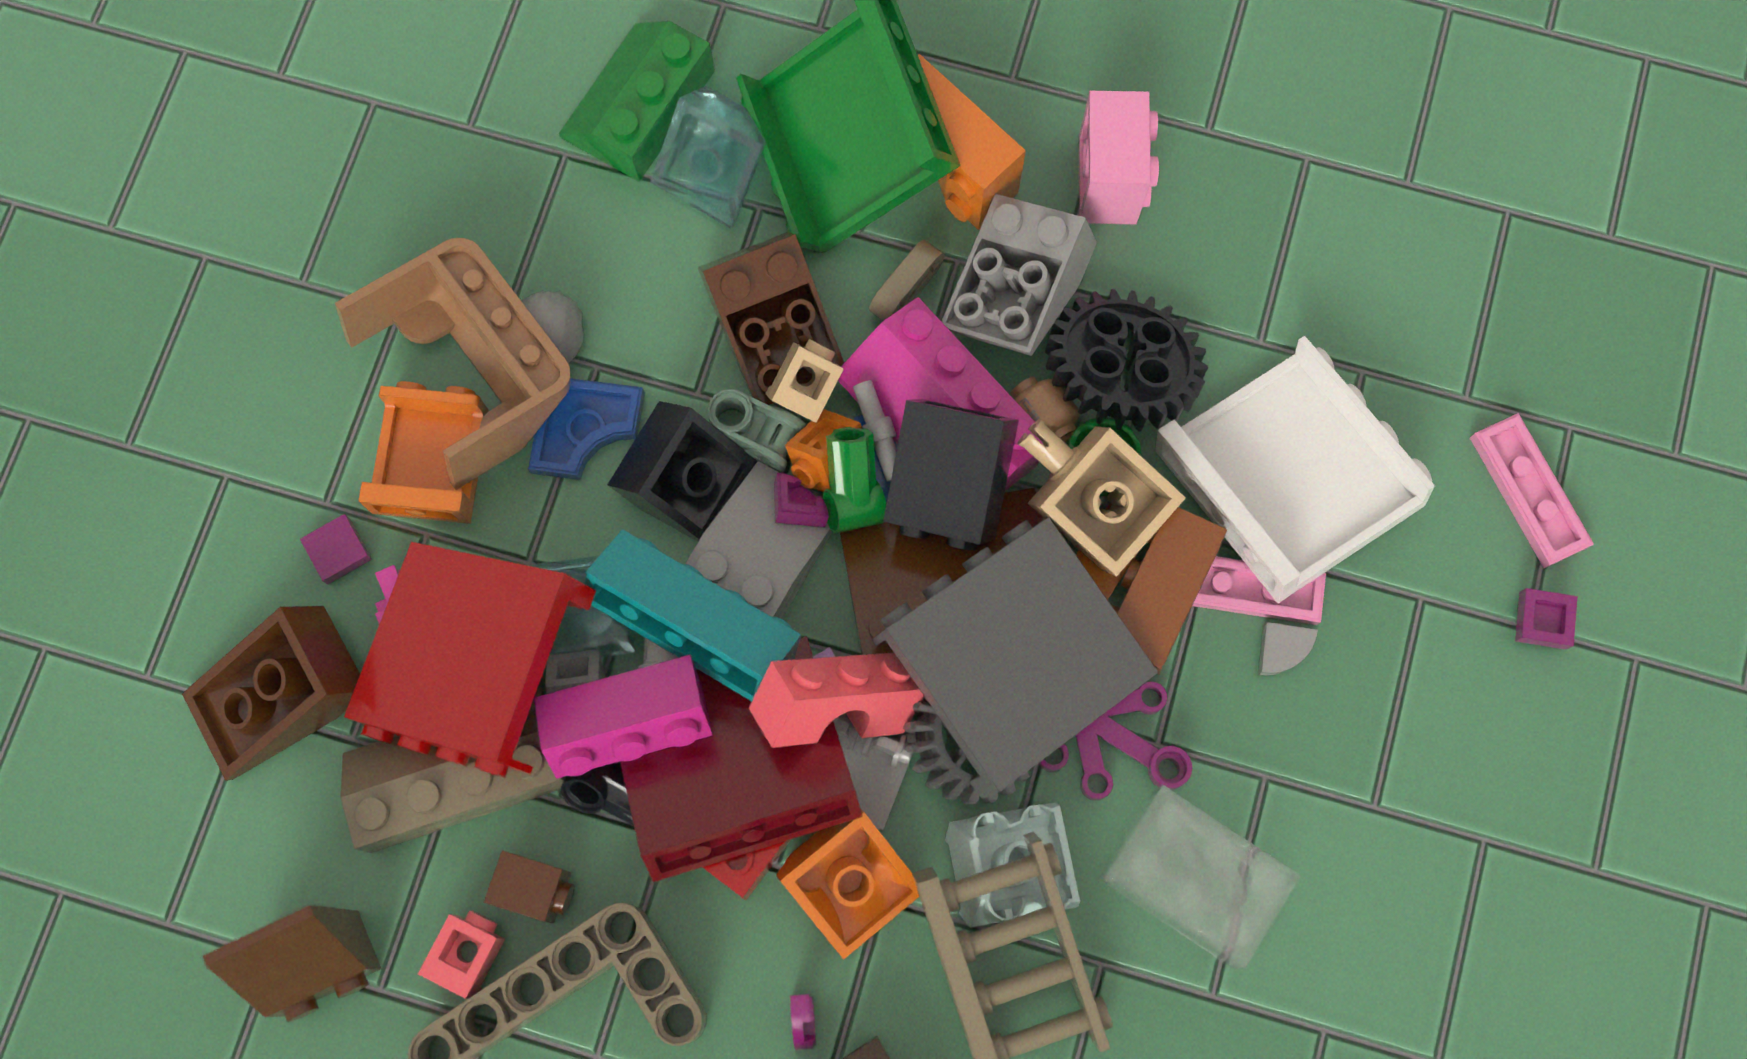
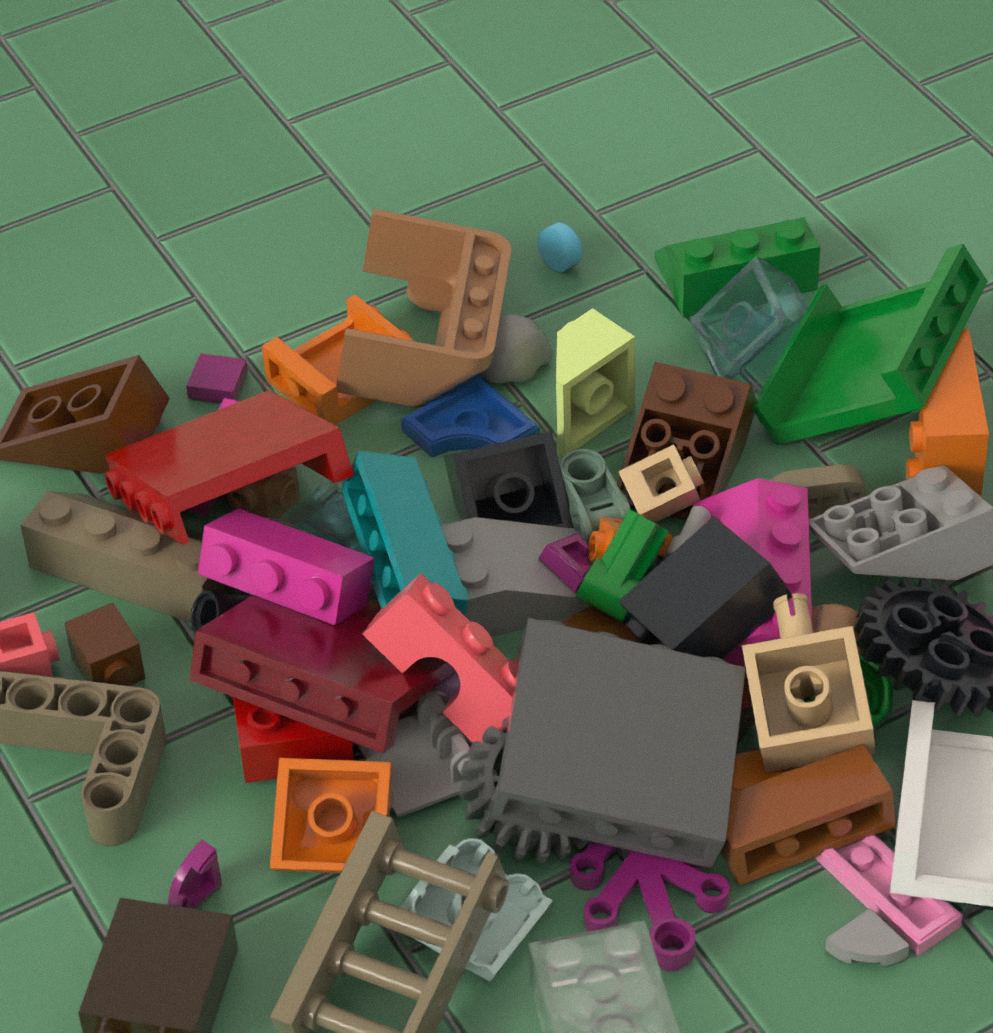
camera: 45 degrees right, 30 degrees down
none -> medium azure tile [537,222,582,272]
none -> yellowish green slope [556,308,635,457]

